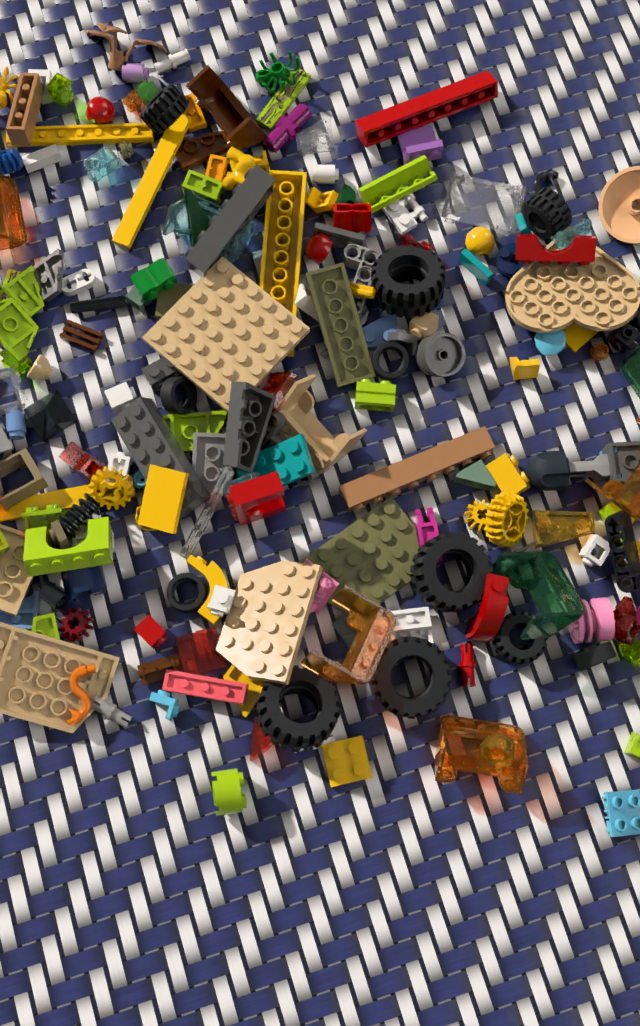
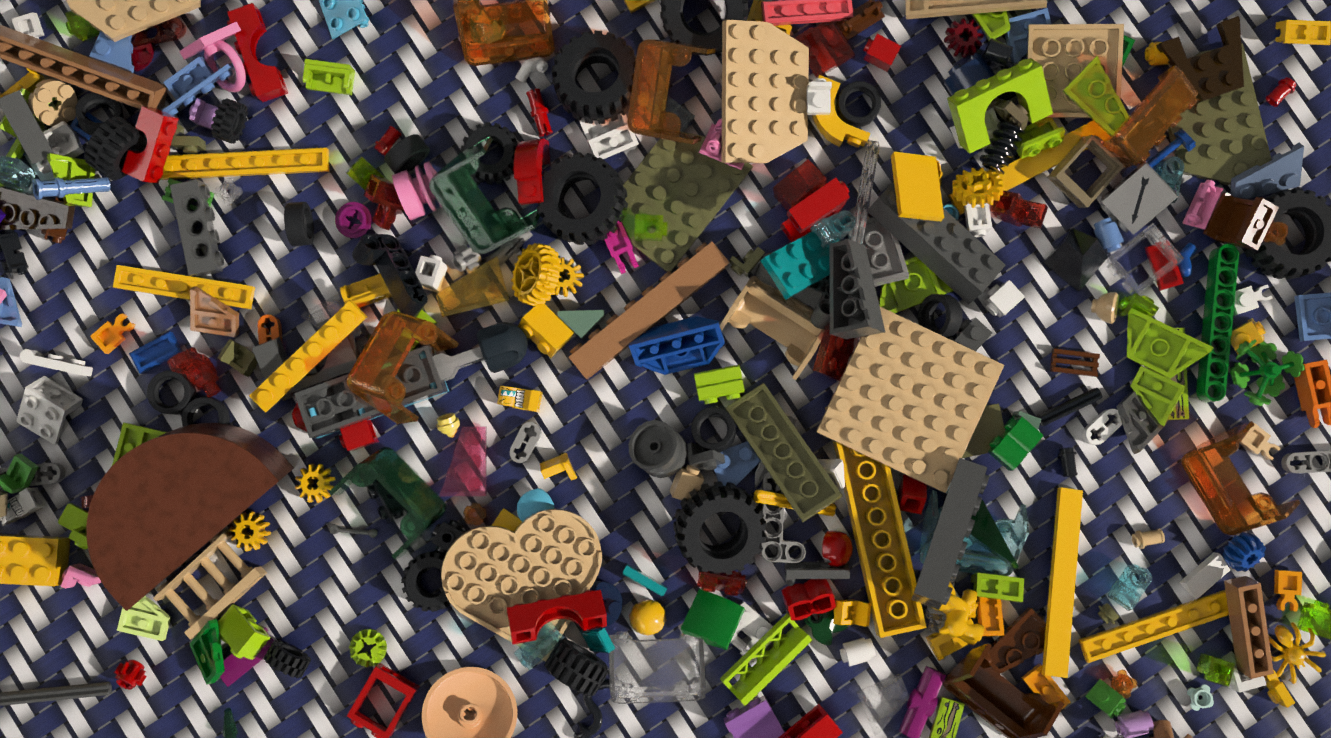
camera: 165 degrees right, 10 degrees up
red hair [85,97,115,124] -> none
black tyre [140,84,189,135] -> none
none -> red pin [374,126,402,156]
none -> light yellow plate [436,413,460,438]
none -> clear pink wing [439,427,487,497]
none -> light grey gear [452,244,481,274]
none -> yellow leg [497,386,543,413]
none -> light grey beam [510,422,542,463]
none -> white arm [515,57,548,83]
none -> blue wedge [629,316,725,375]
none -> clear neon green brick [634,214,668,241]
none -> green slope [680,589,745,650]
none -> olive bracket [729,247,765,277]
none -> clear red brick [773,159,826,211]
none -> red brick [898,474,927,514]
none -> black pin [1058,447,1078,477]
none -> tan pin [1132,528,1165,549]
none -> light aqua plate [1187,684,1214,711]
none -> yellow plate [1264,669,1295,708]

